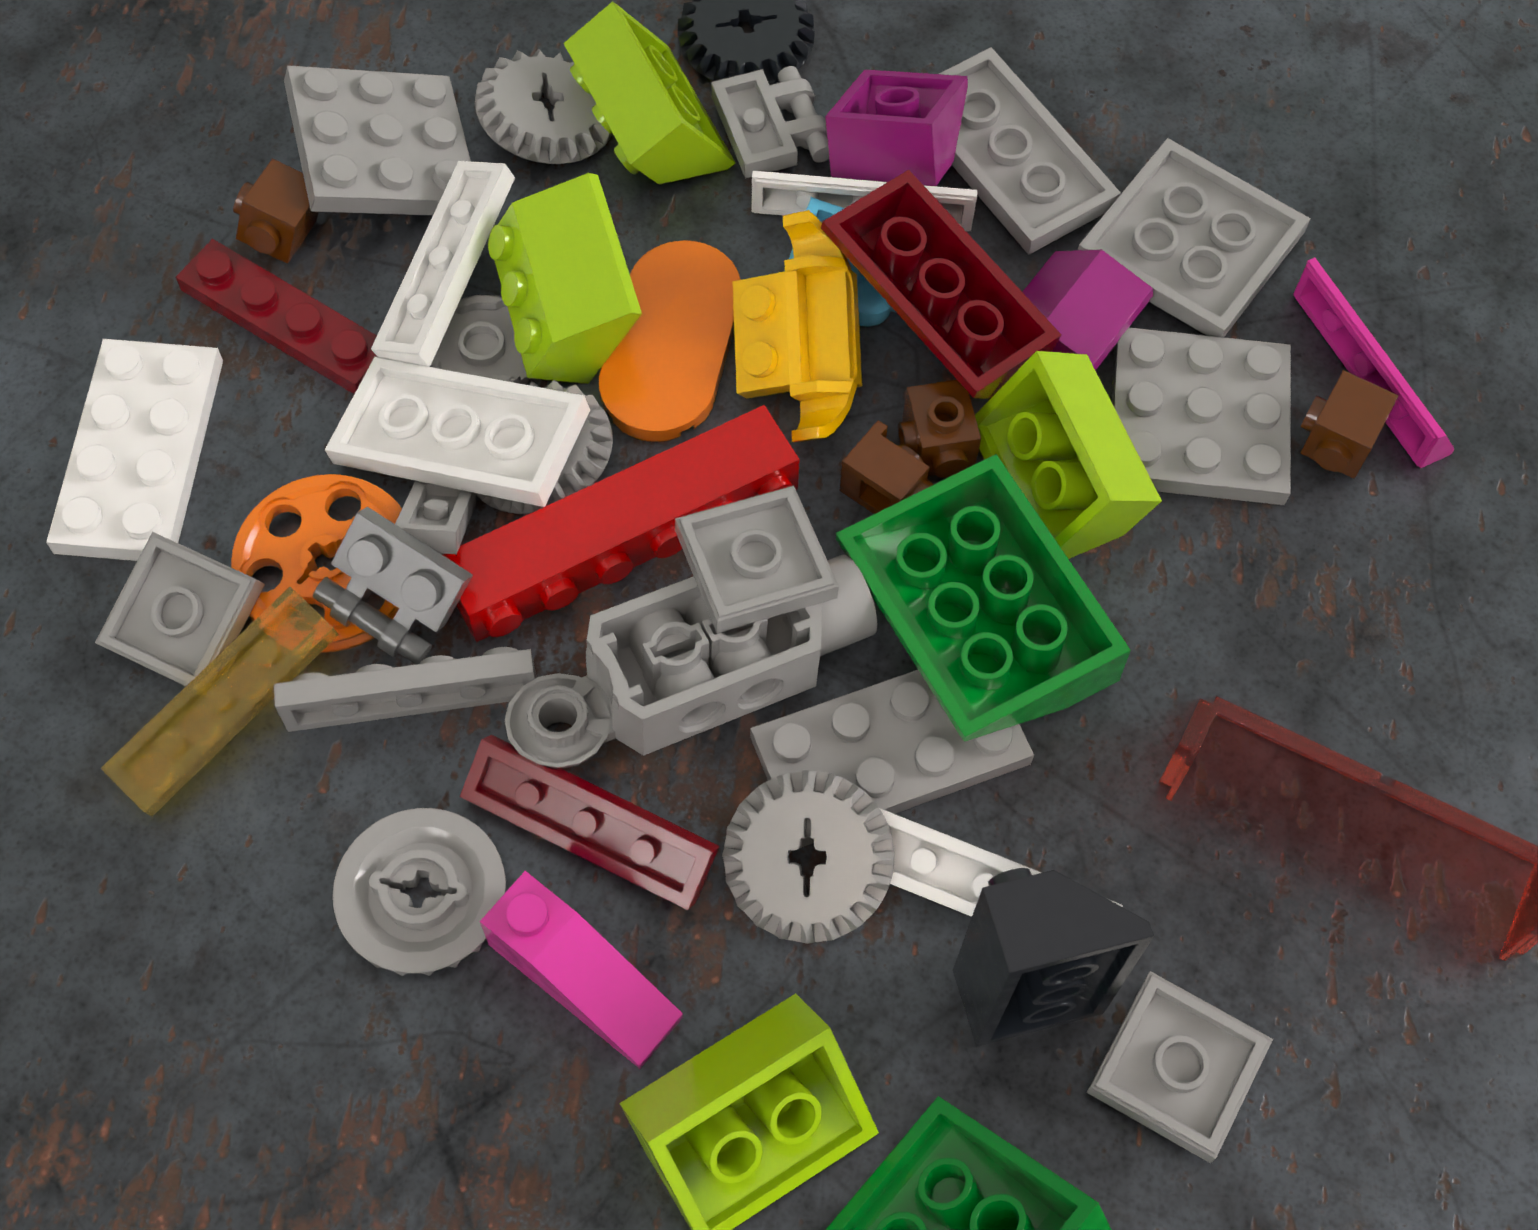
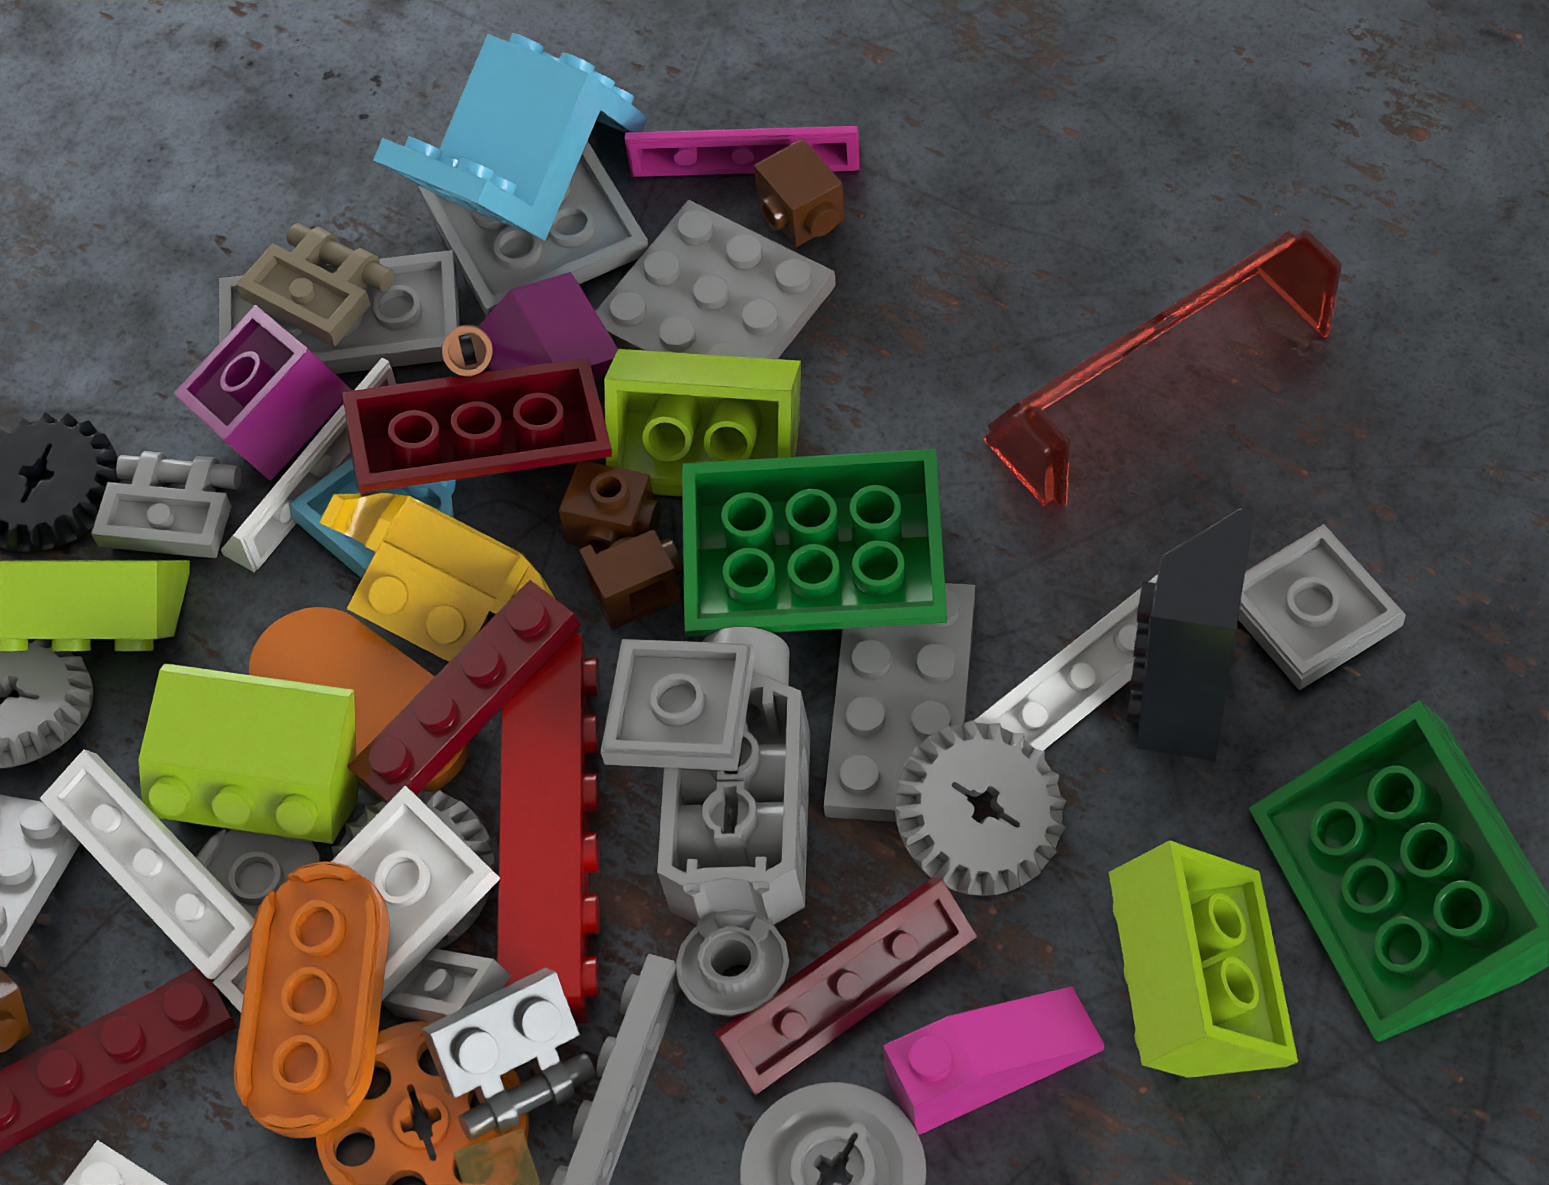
camera: 55 degrees left, 5 degrees down
none -> orange tile [234,862,390,1139]
none -> dark tan plate [236,223,395,347]
none -> dark red plate [347,580,581,804]
none -> medium azure bracket [373,33,648,240]
none -> nougat hinge [442,325,493,376]

